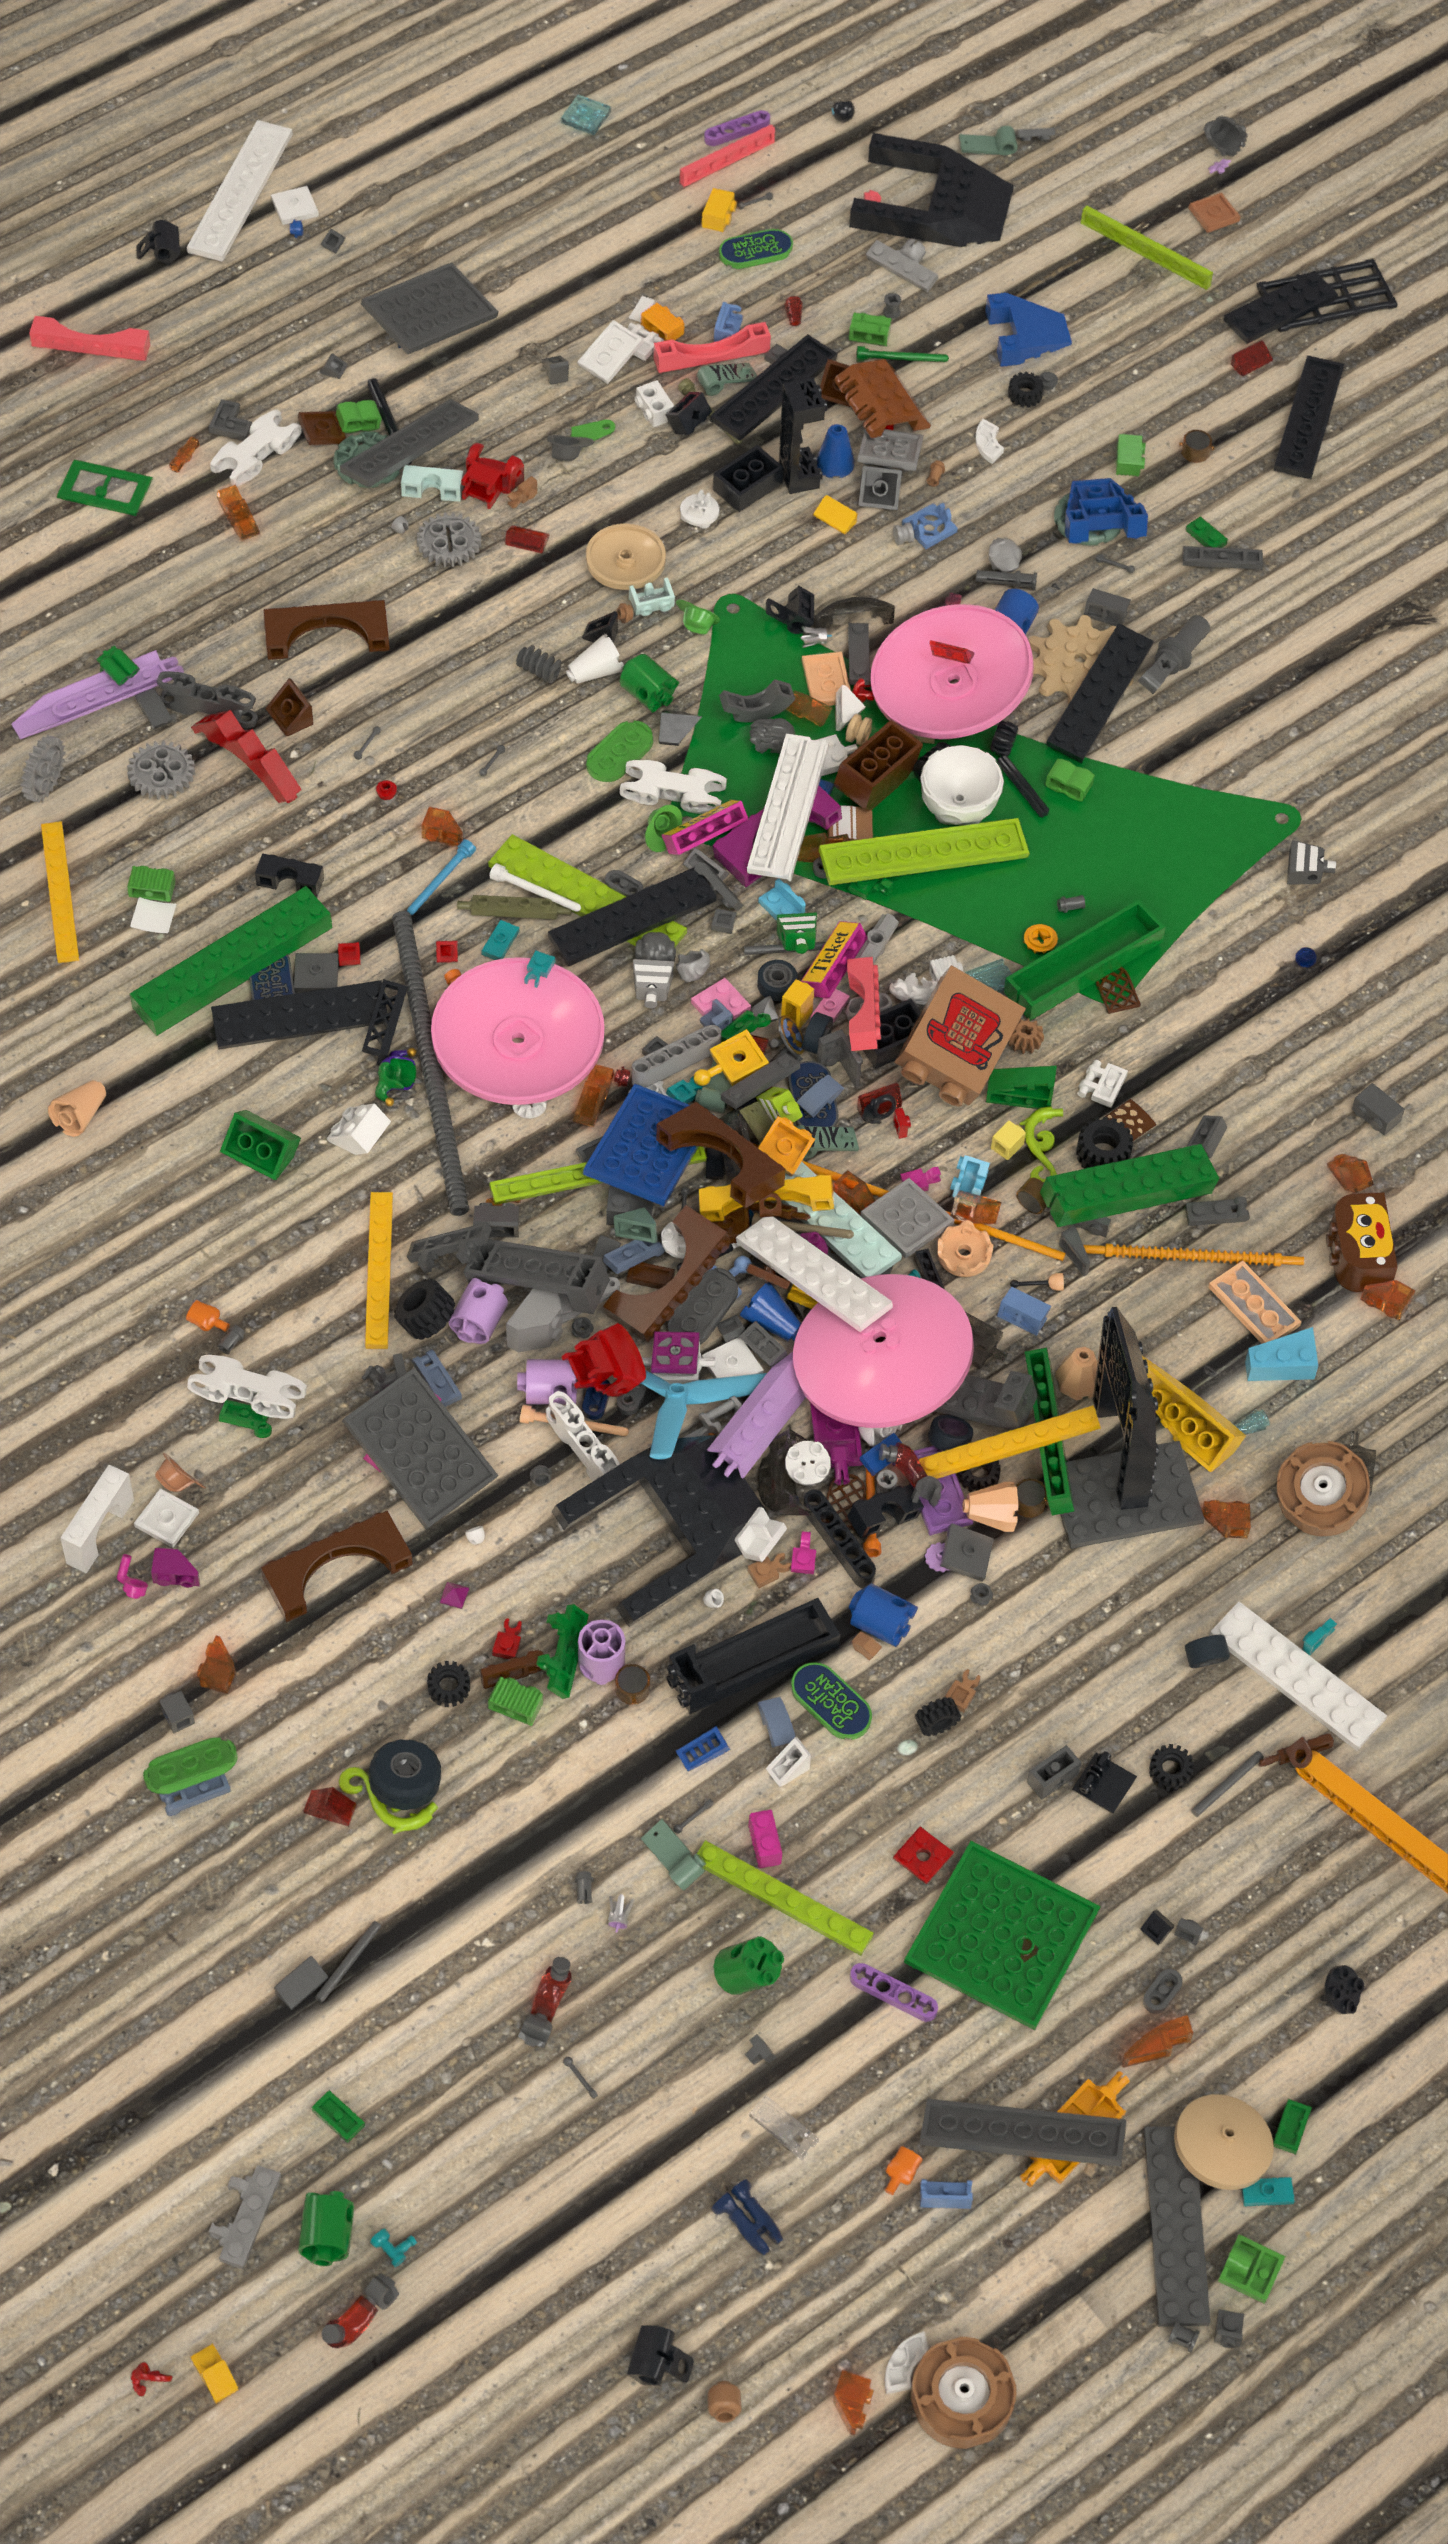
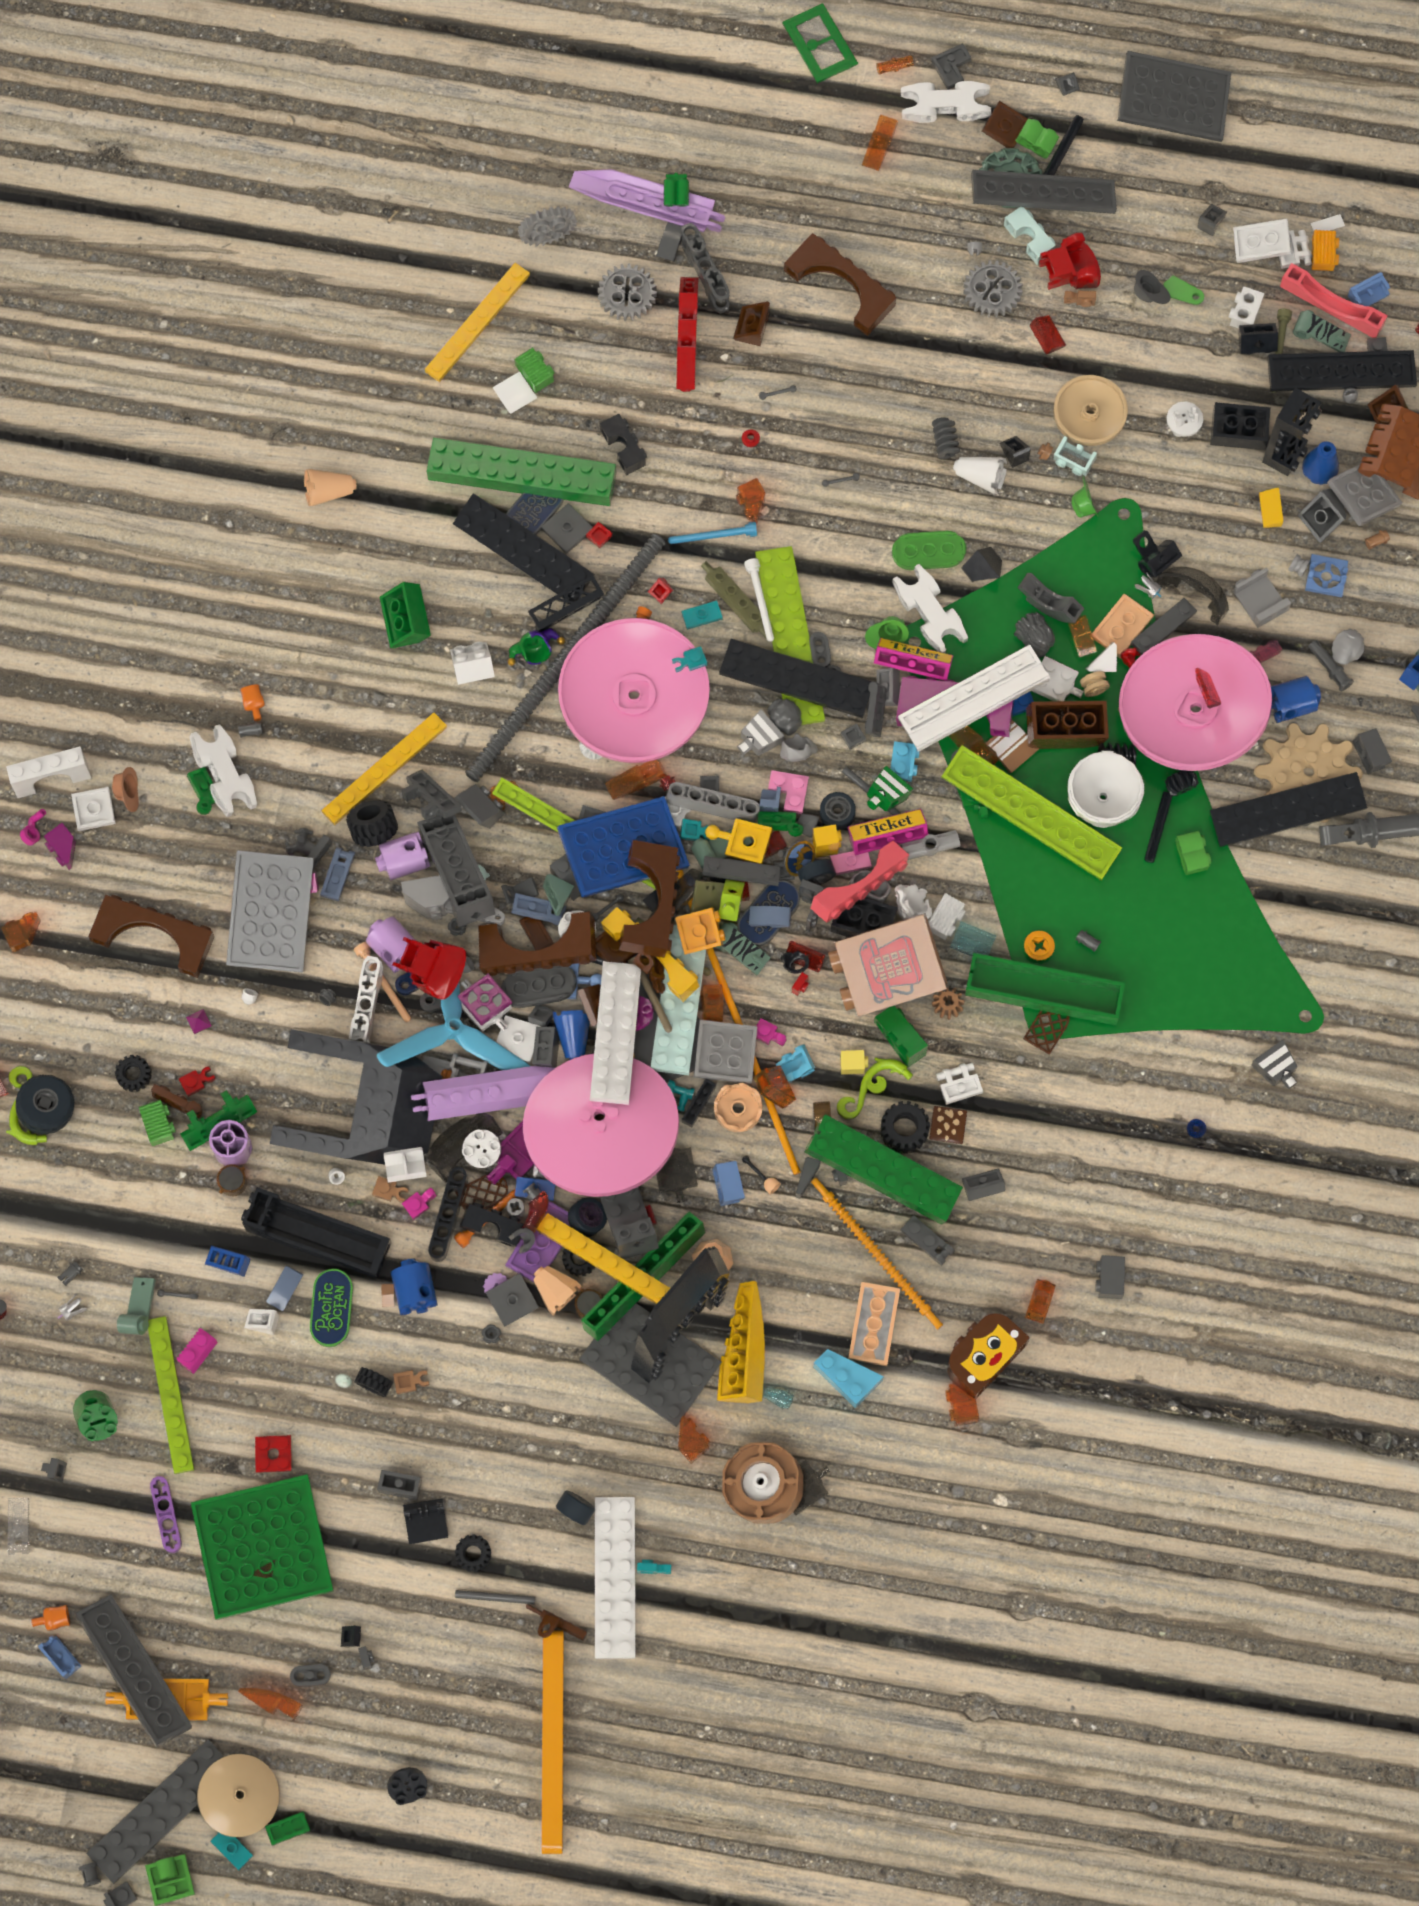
camera: 50 degrees right, 15 degrees up
green cylinder [619,654,679,713] -> none
none -> light grey panel [1233,568,1291,628]

